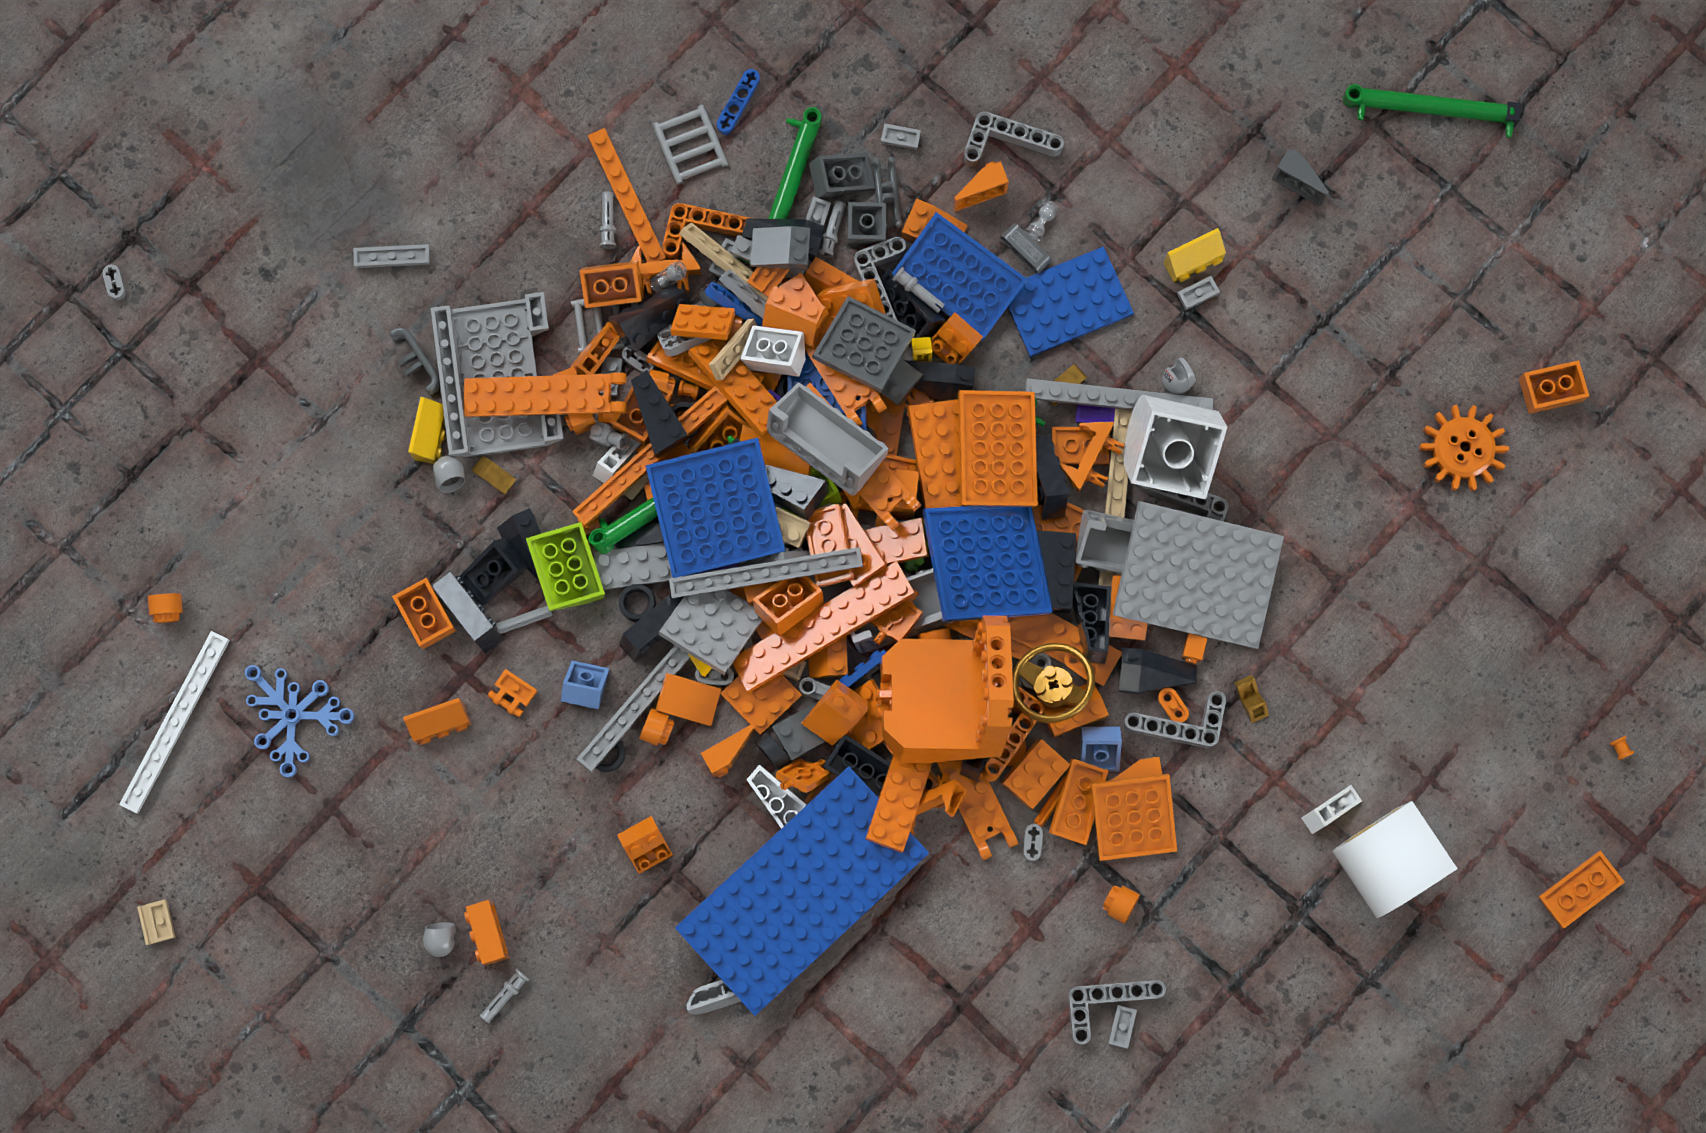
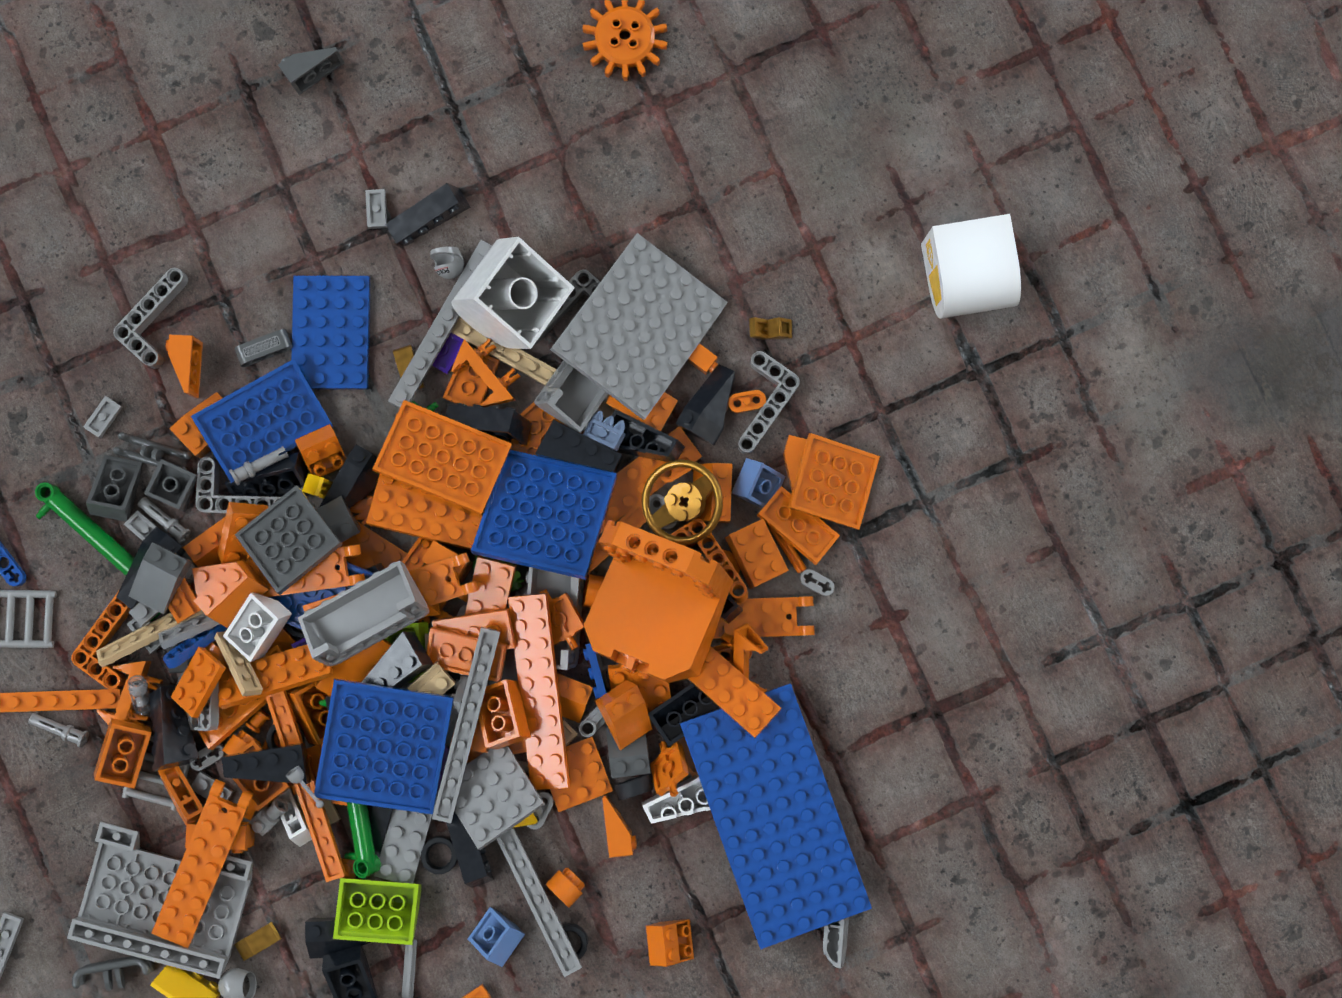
camera: 65 degrees left, 5 degrees up
orange tile [655,673,721,726] -> none
clear piece [1025,200,1059,241] -> none
light grey beam [1068,980,1166,1045] -> none
orange piece [1103,885,1140,924] -> none
light grey plate [1108,1005,1137,1049] -> none
yellow slope [1163,228,1226,282] -> none
white slope [1302,785,1362,834] -> none
orange plate [1538,850,1625,929] -> none
orange bush [1610,736,1634,760] -> none
none -> light grey hinge [286,766,324,808]
none -> black wedge [385,183,470,246]
none -> sand blue plate [583,411,626,451]

